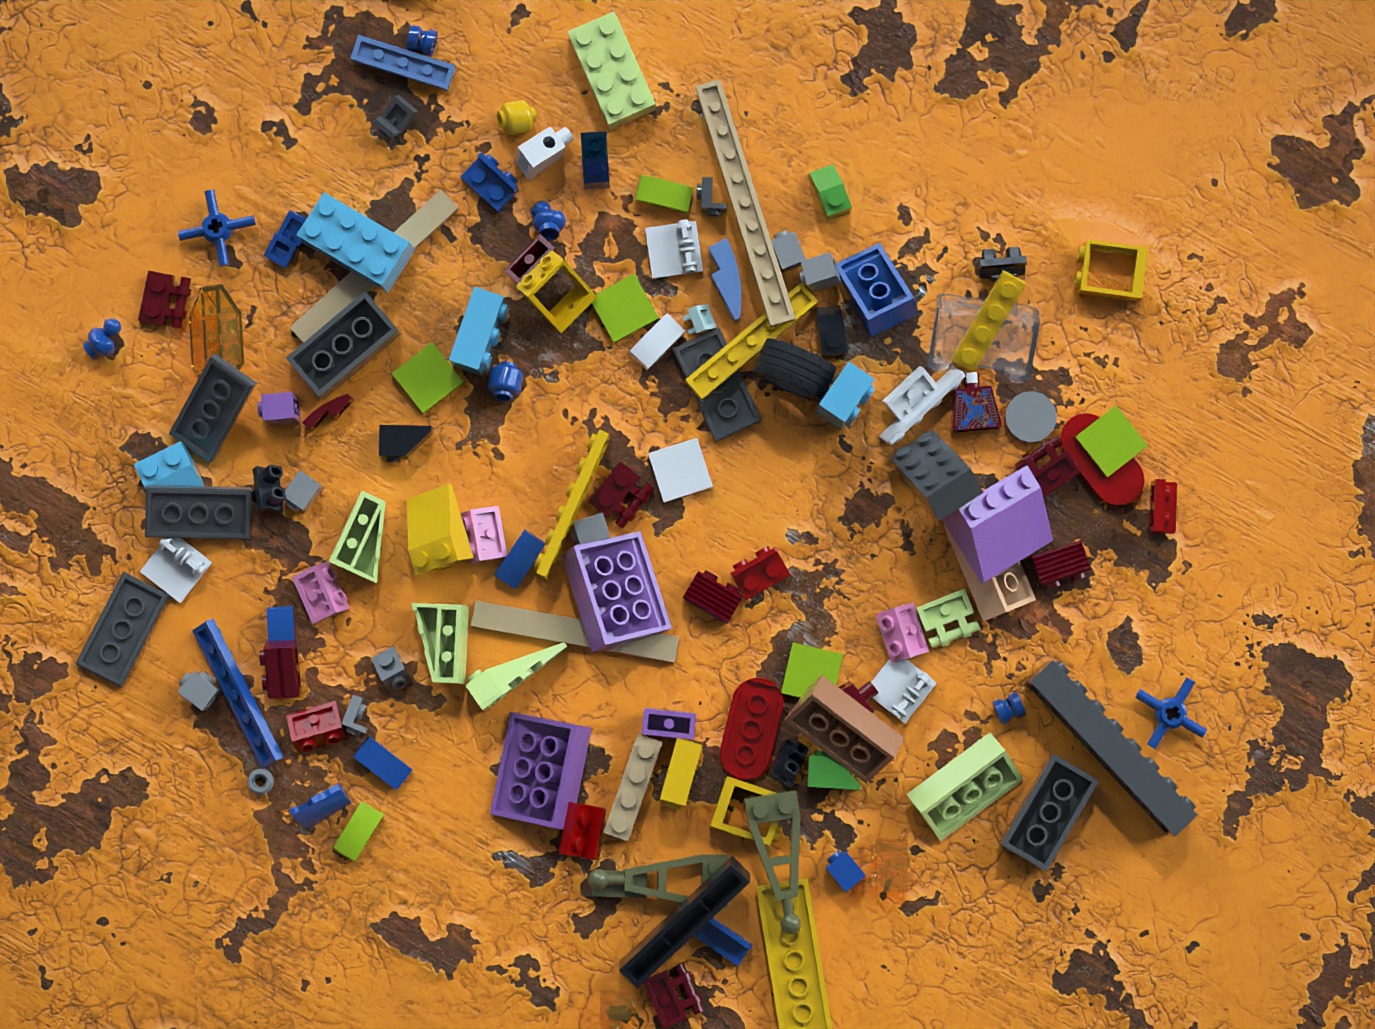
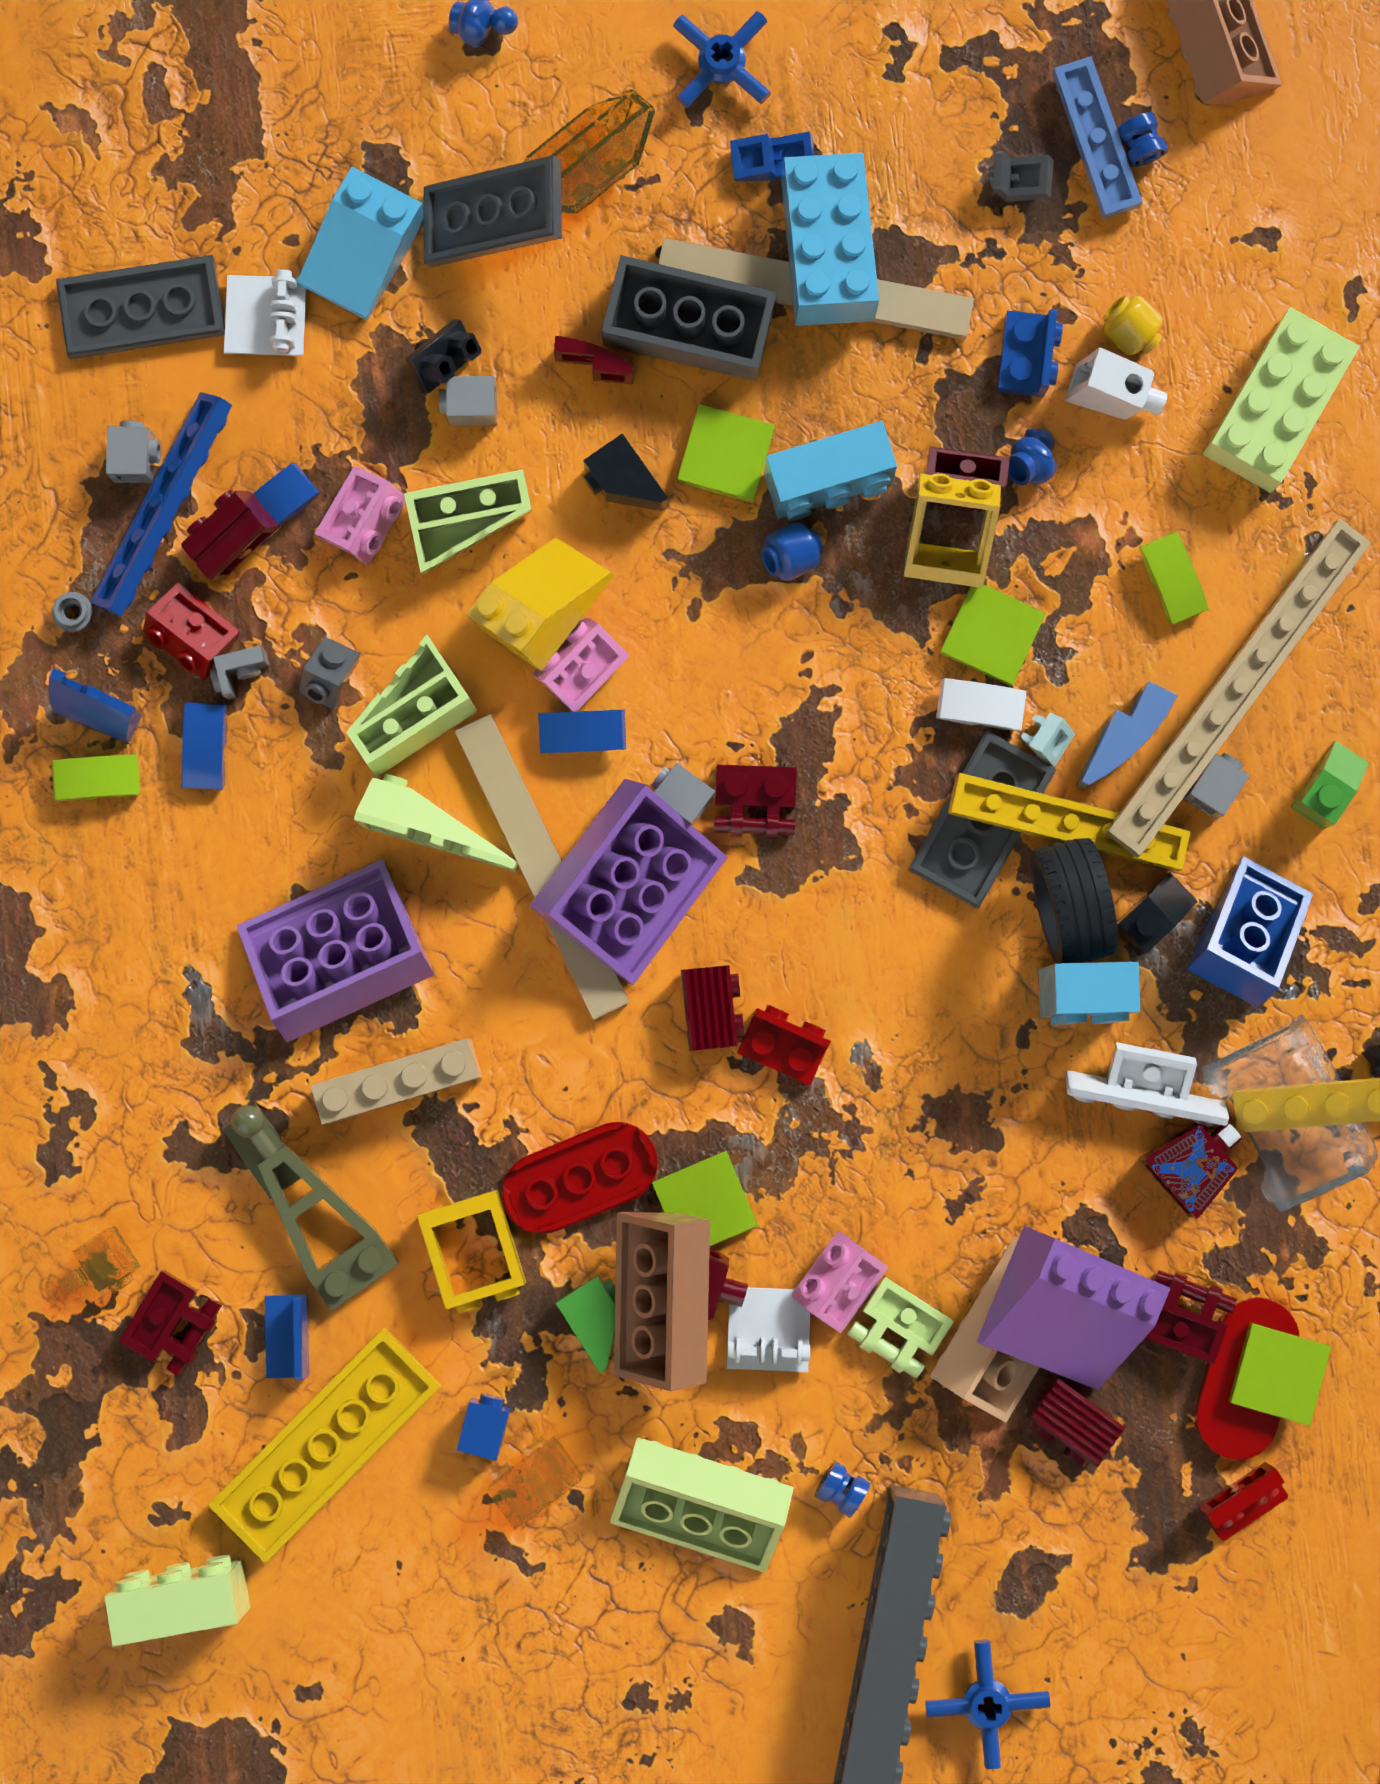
camera: 50 degrees right, 0 degrees up
dark red plate [138,270,192,329] -> none
dark grey tile [145,485,252,539] -> none
medium lavender brick [257,392,301,426] -> none
yellow plate [534,429,610,579] -> none
red bracket [559,802,606,860] -> none
clear blue slope [580,131,610,189] -> none
black brick [619,856,751,988] -> none
medium lavender brick [642,708,696,740] -> none
white hinge [645,220,703,279] -> none
white tile [648,438,713,503] -> none
yellow window [660,738,702,810] -> none
dark grey bracket [696,177,727,217] -> none
olive plate [744,790,801,935] -> none
black hips [767,739,809,791] -> none
light grey brick [799,252,842,292] -> none
dark grey brick [890,430,984,521] -> none
dark grey brick [998,754,1099,871] -> none
light grey tile [1005,391,1057,443] -> none

